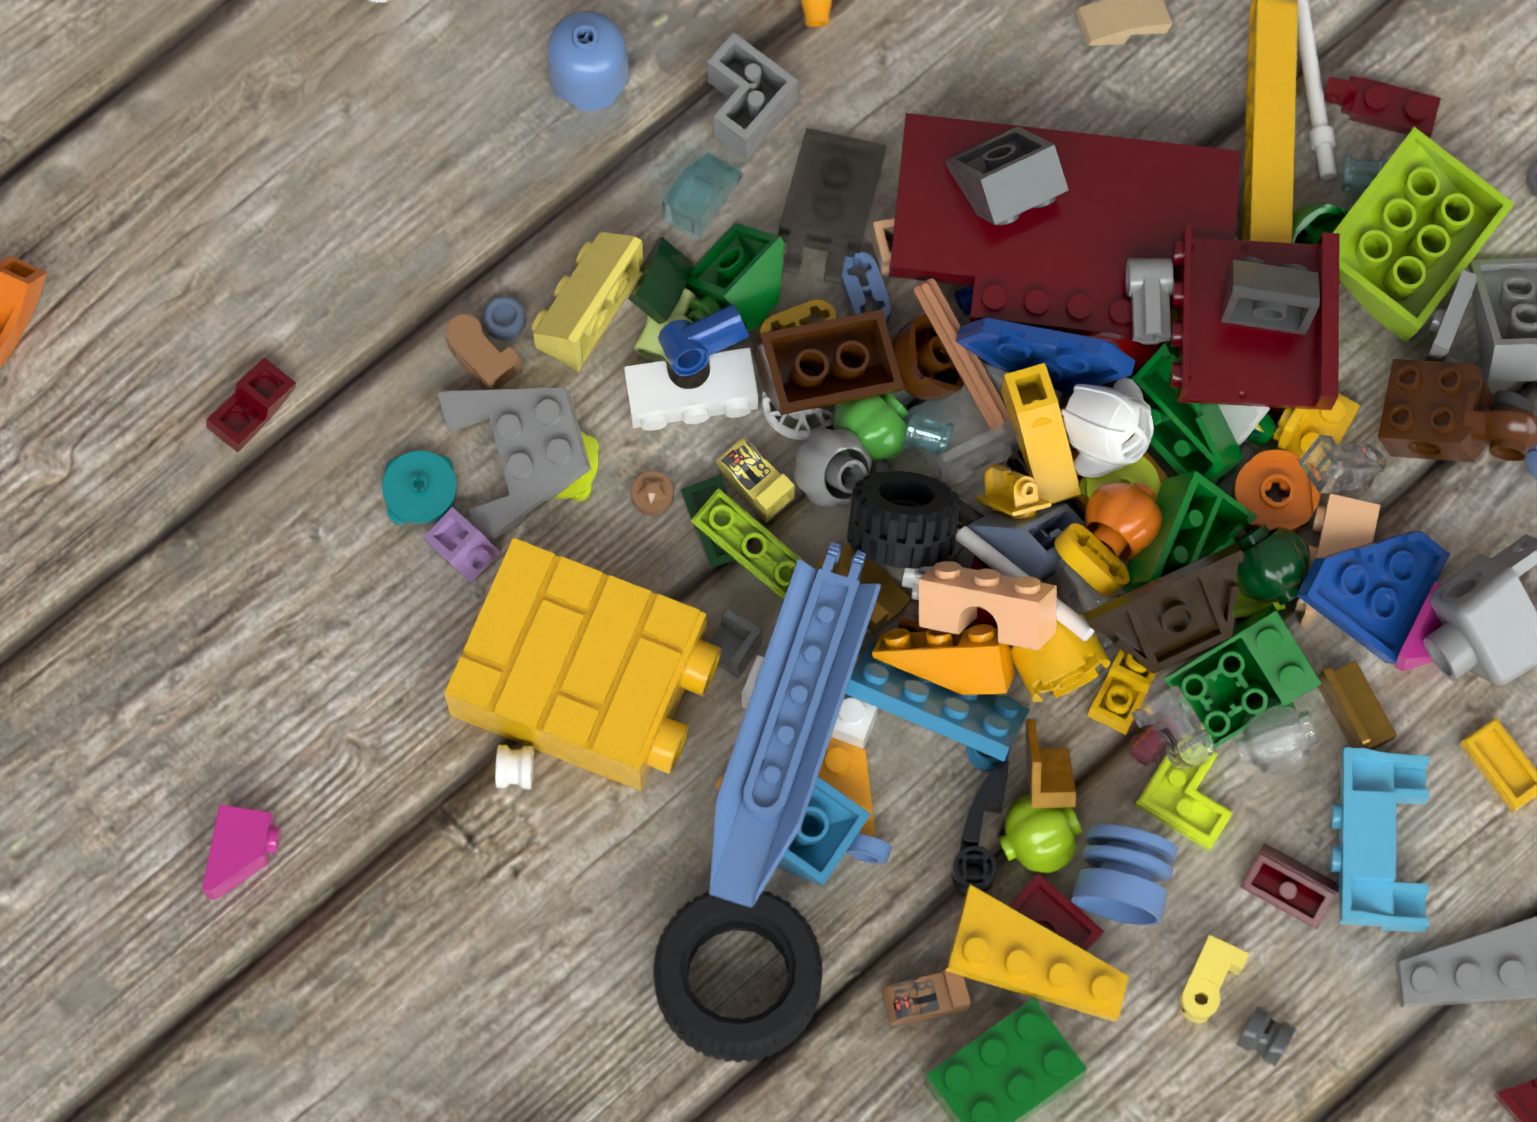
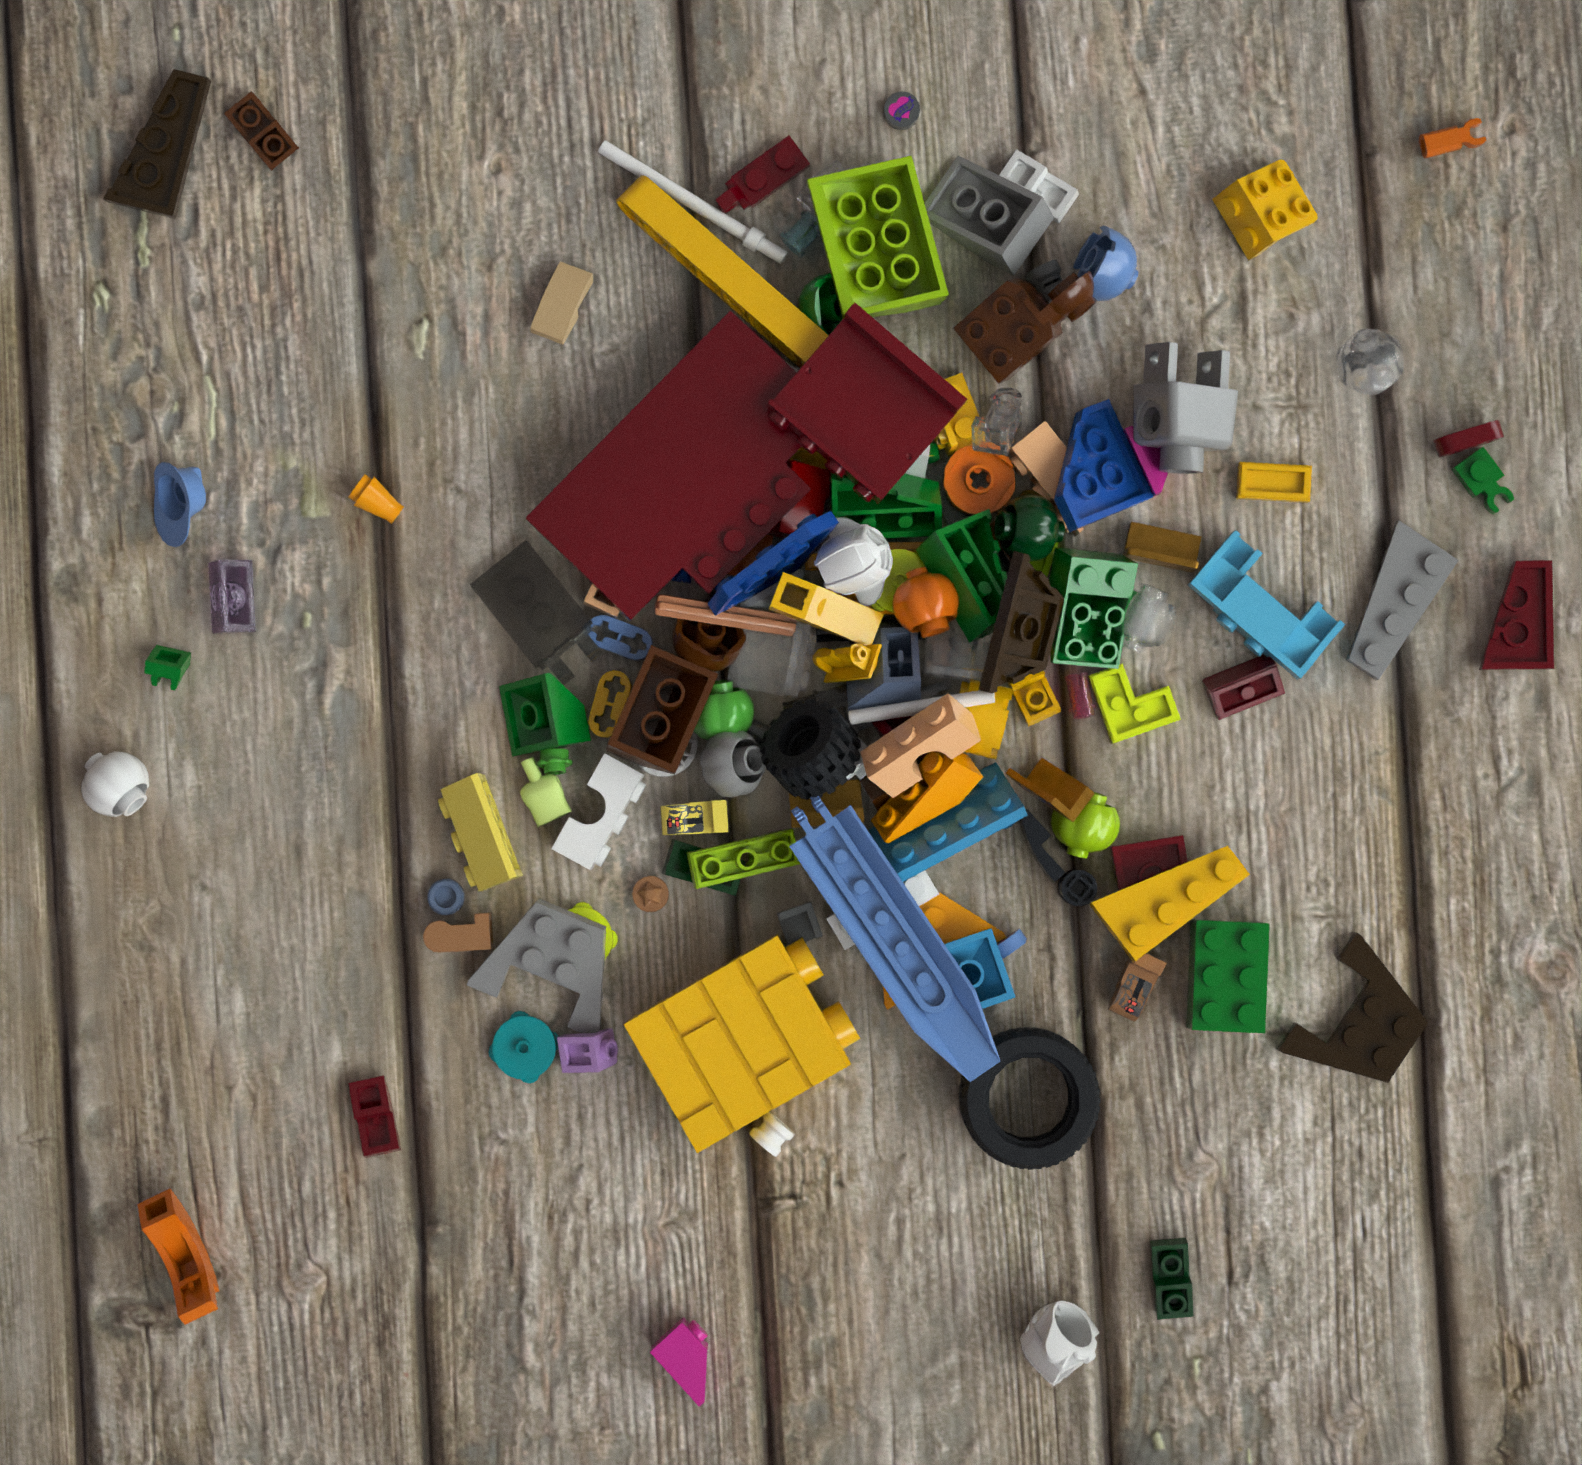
camera: 55 degrees left, 15 degrees up
medium blue cylinder [548,11,629,111] -> none
dark green slope [628,237,693,324] -> none
blue piece [658,304,749,376] -> none
clear light blue slope [662,152,743,241] -> none
light grey brick [707,32,799,160] -> none
clear light blue bush [903,411,955,460] -> none
slope [945,126,1069,225] -> none
yellow beam [1054,523,1130,597] -> none
medium blue wheel [1071,824,1178,926] -> none
light grey piece [1126,258,1173,344] -> none
clear leg [1131,685,1213,769] -> none
light yellow leg [1179,935,1250,1023] -> none
dark grey slope [1221,257,1320,335] -> none
dark grey wheel [1236,1006,1297,1066] -> none
light grey plate [1425,270,1478,362] -> none

